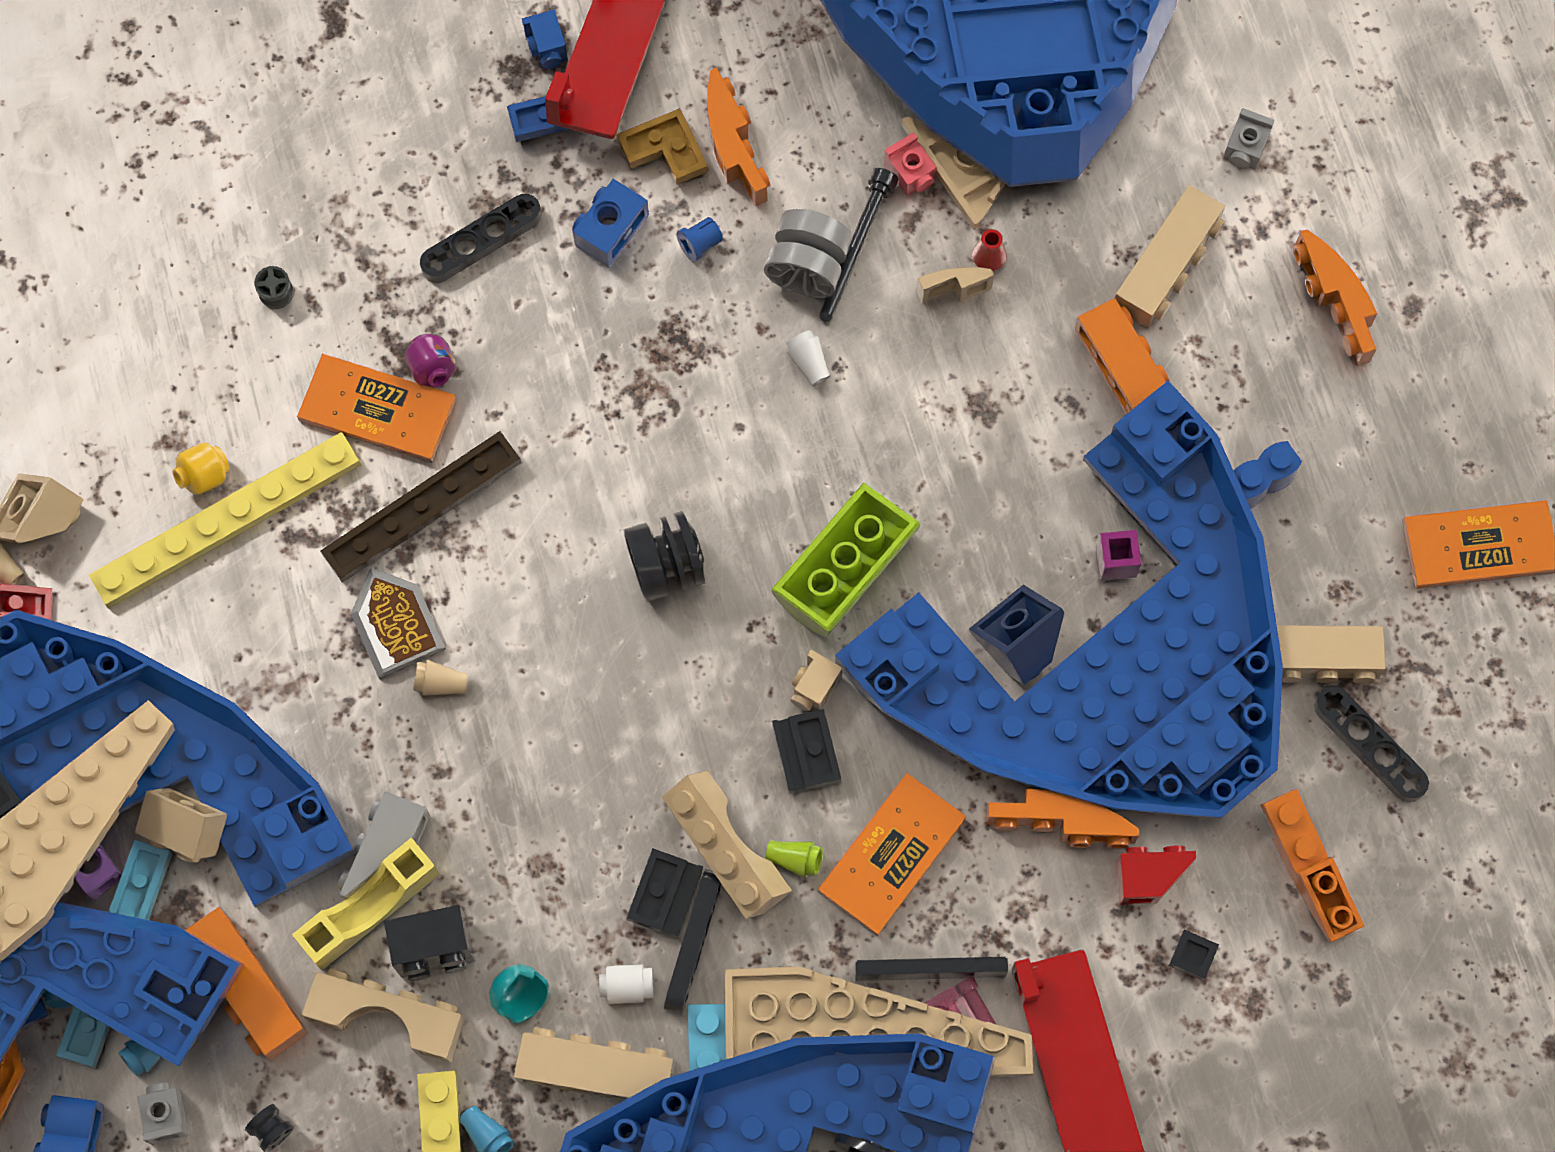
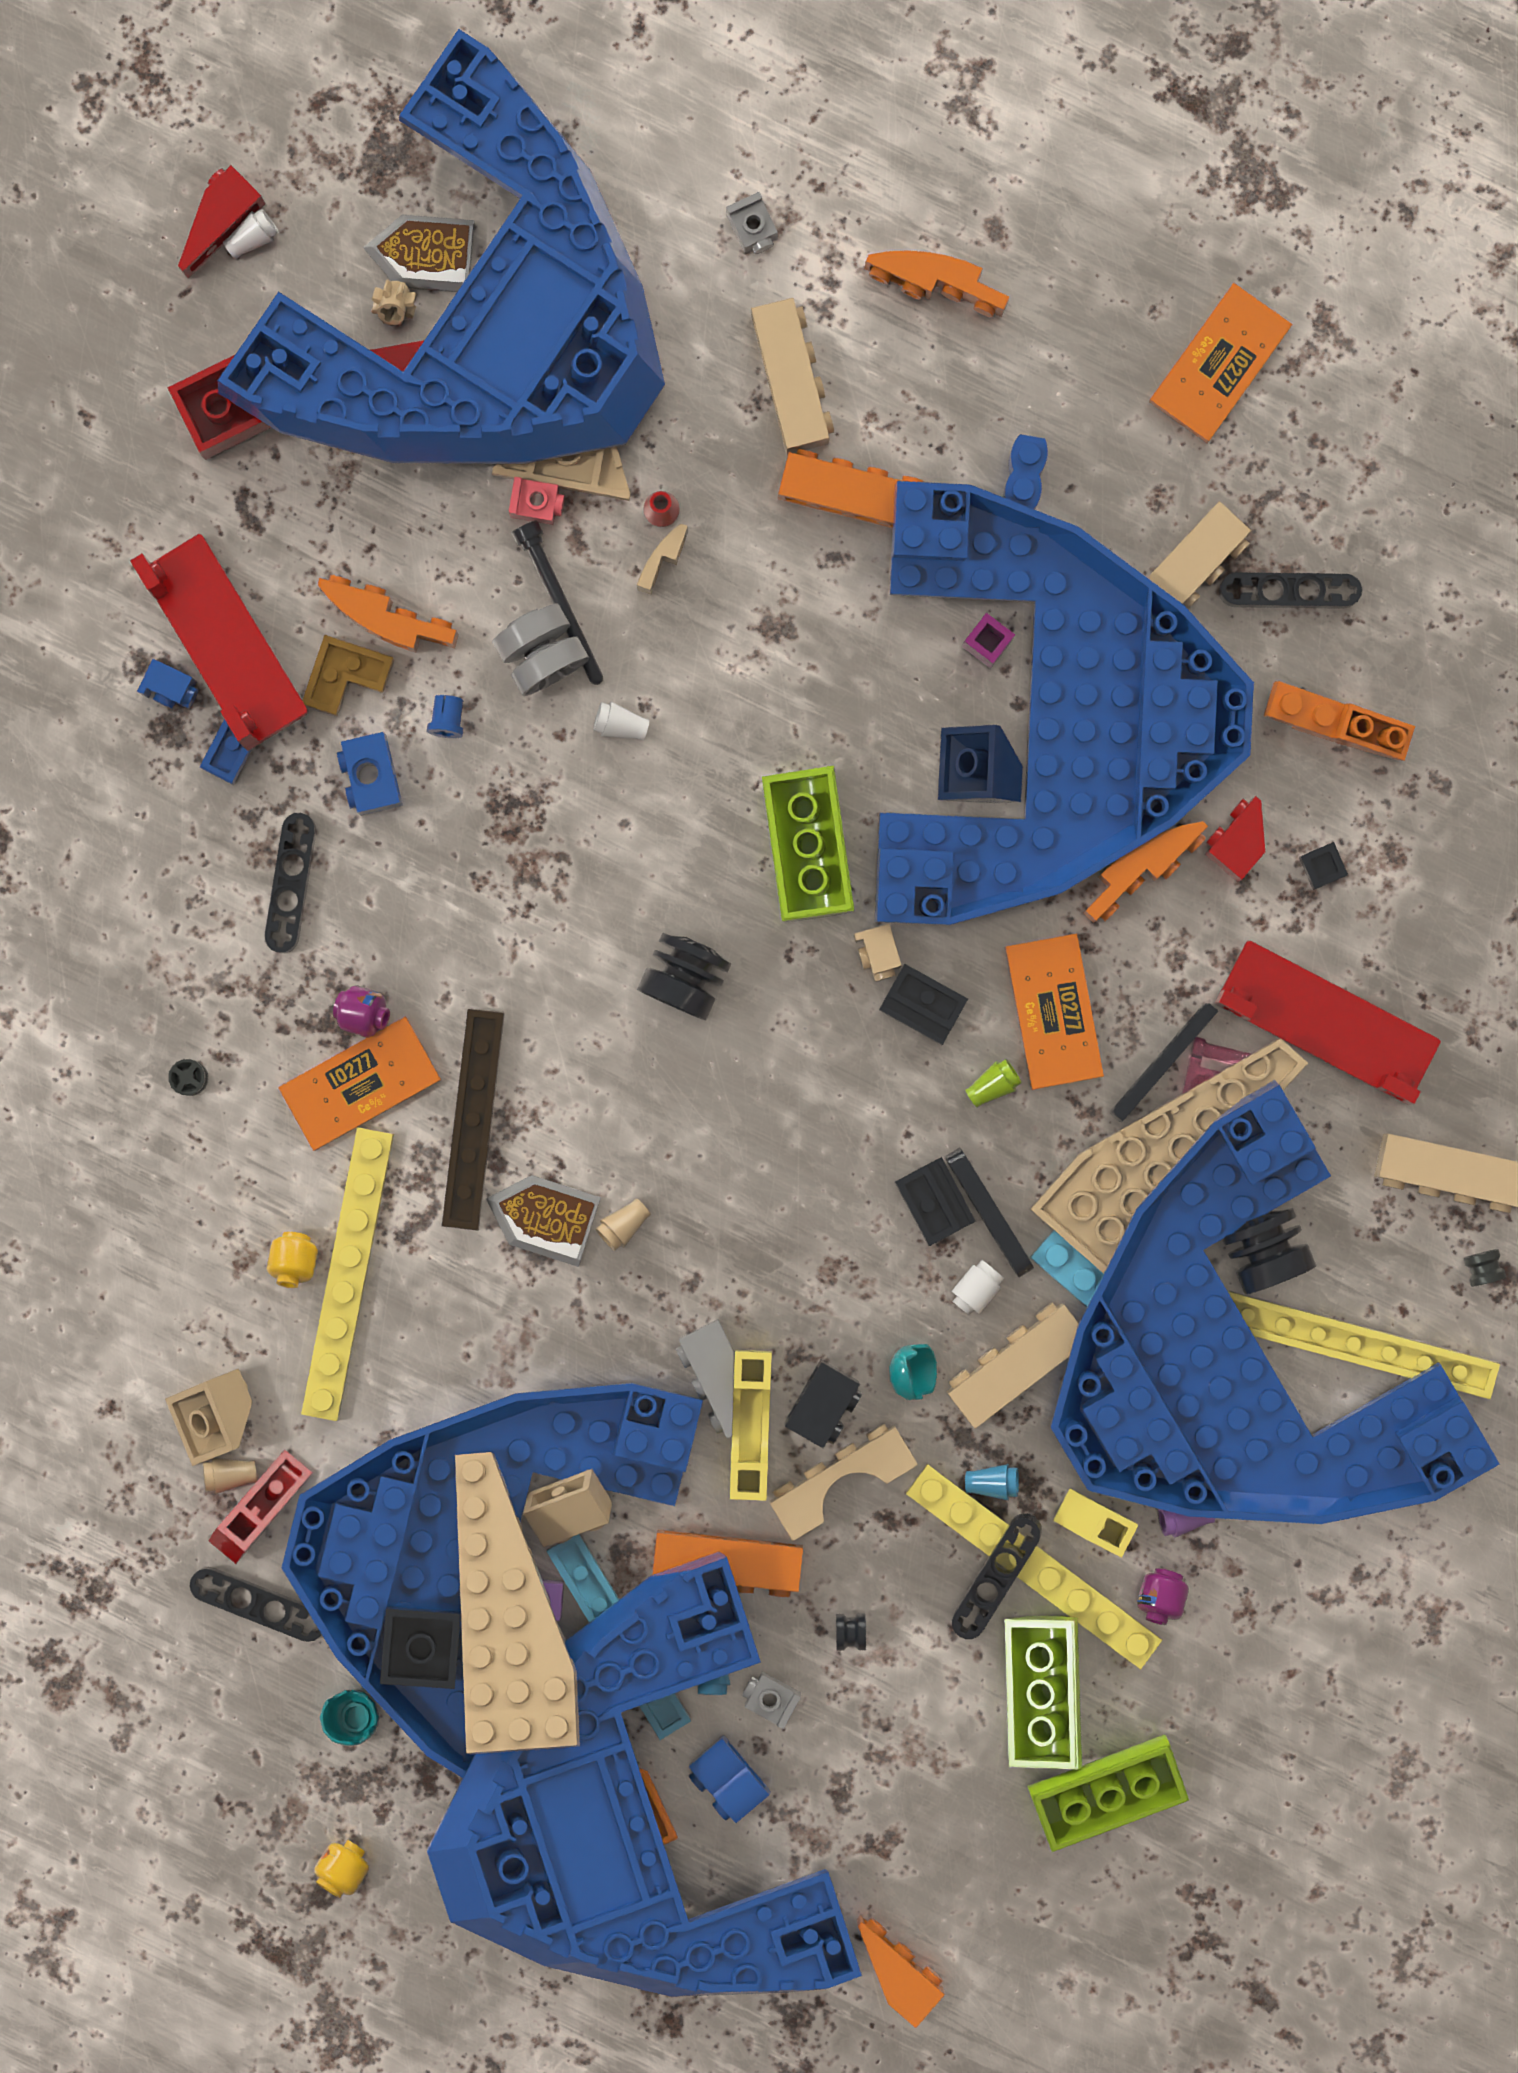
camera: 50 degrees left, 15 degrees up
tan arch [662,771,792,919] -> none

